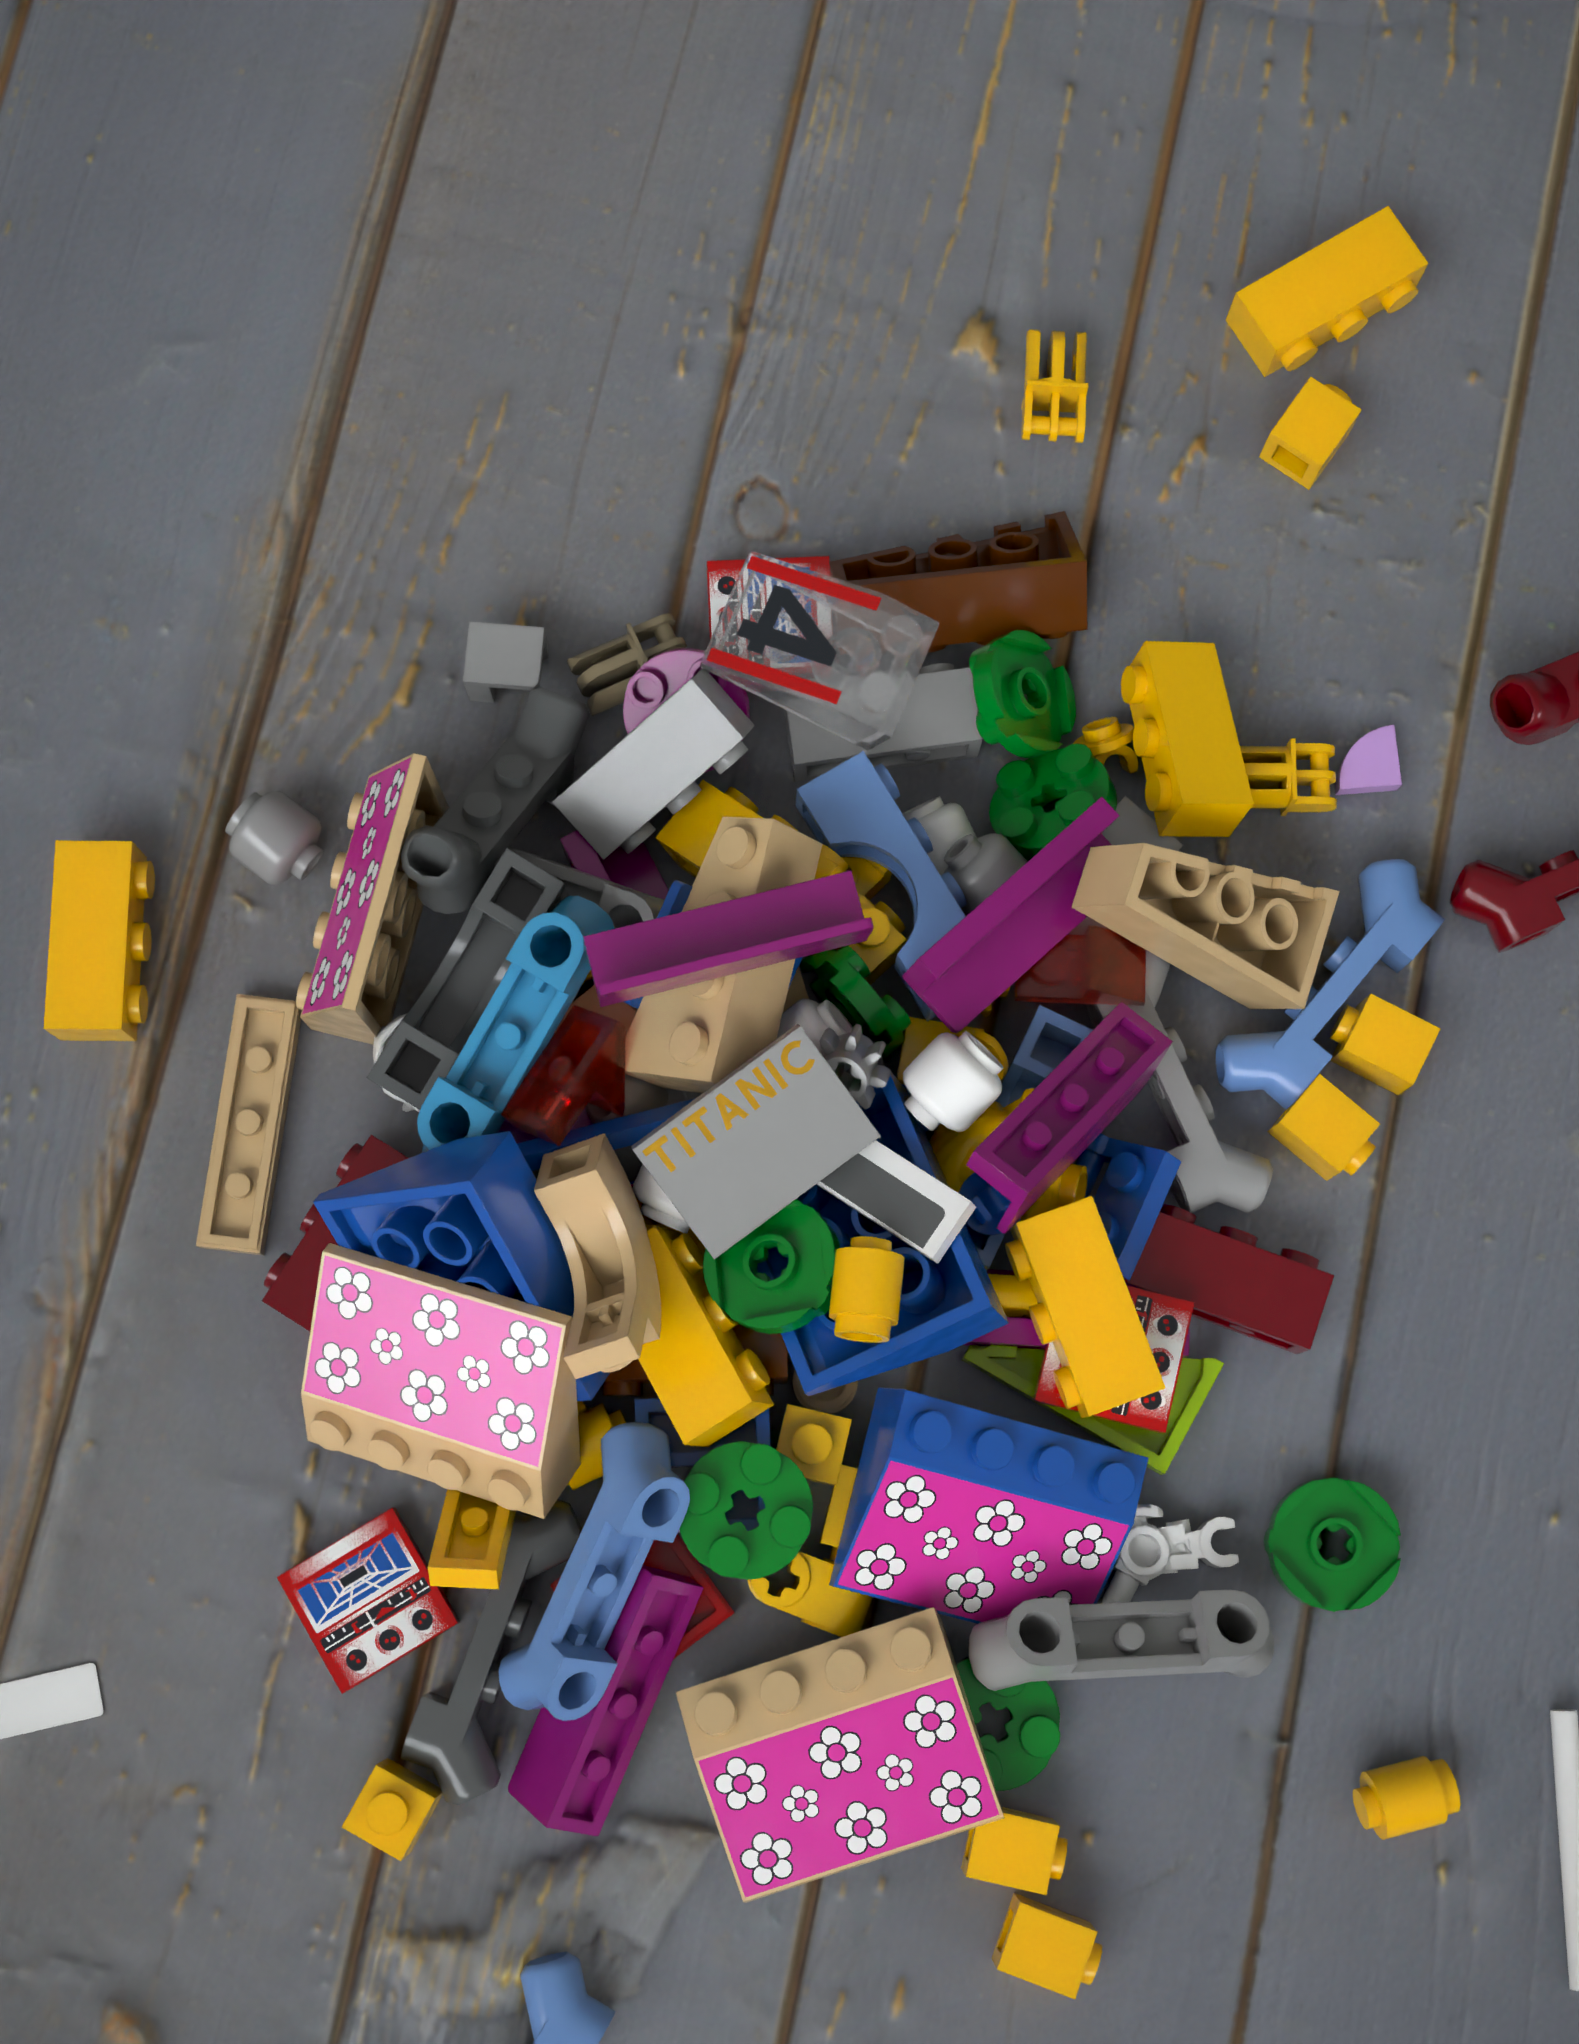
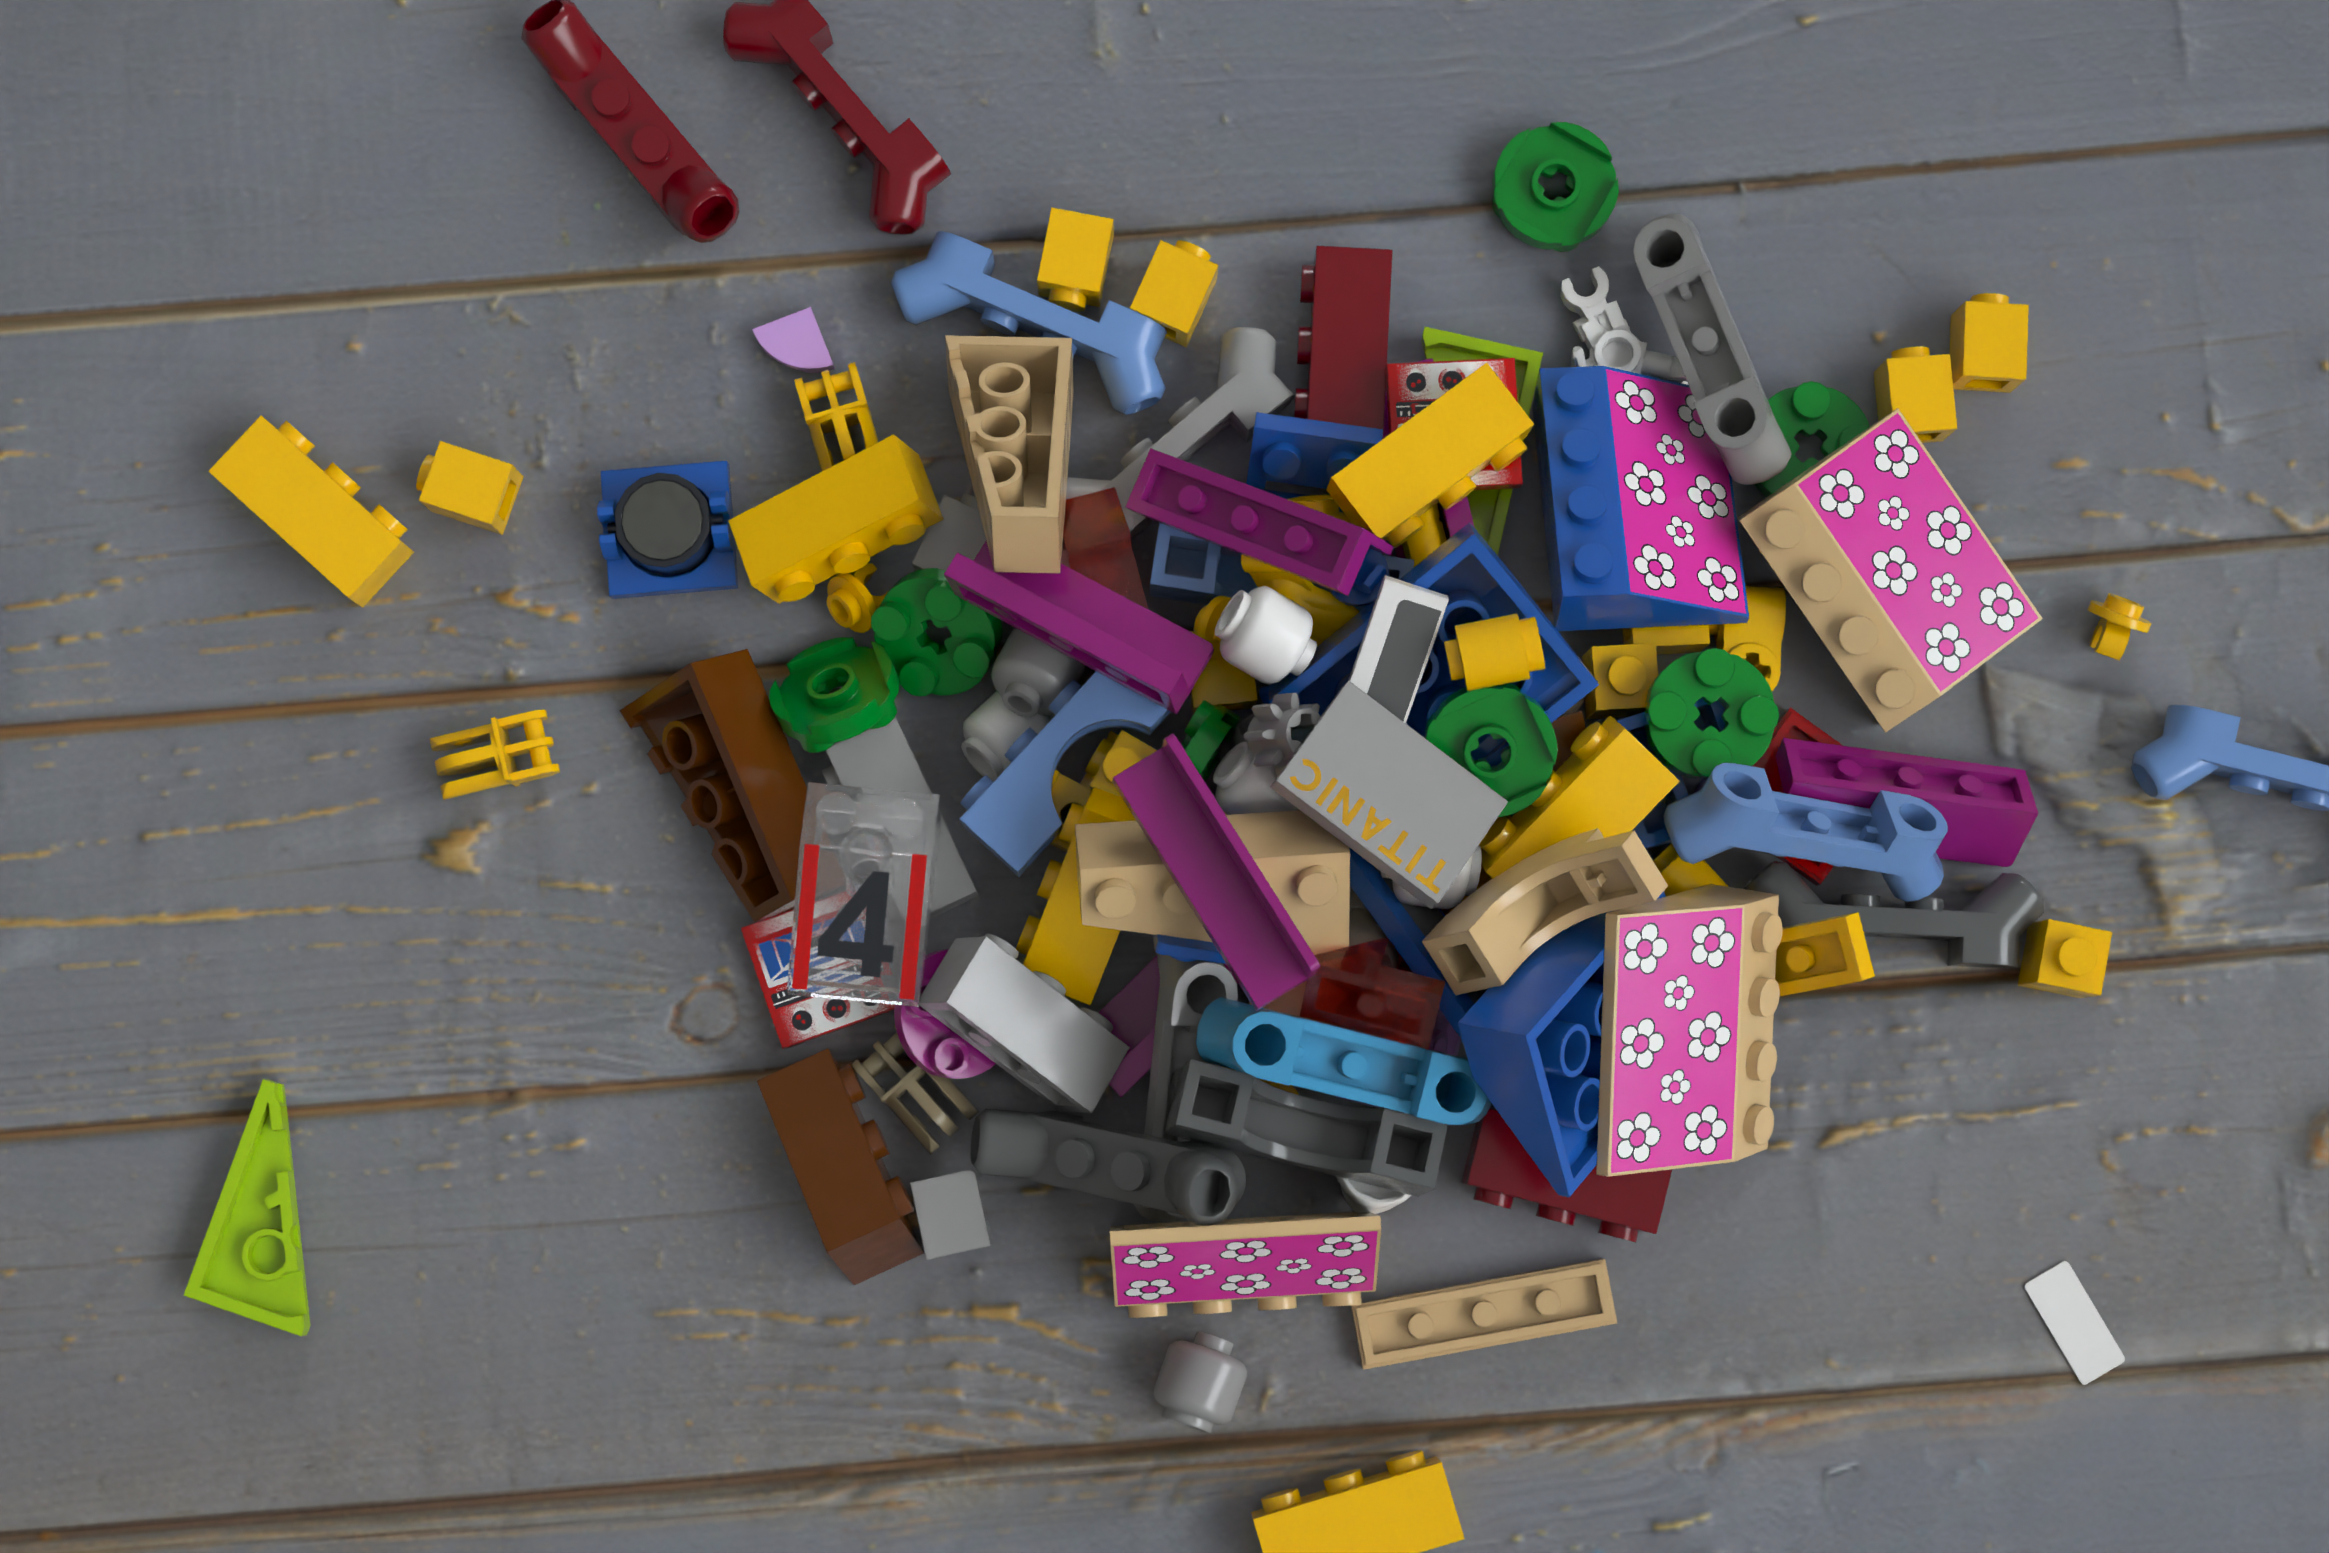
camera: 110 degrees left, 5 degrees up
tile [277,1507,460,1694] -> none
yellow brick [1353,1756,1461,1840] -> none
none -> lime wing [183,1079,311,1336]
none -> piece [597,461,739,599]
none -> reddish brown wedge [757,1048,924,1285]
none -> yellow plate [2087,593,2152,661]

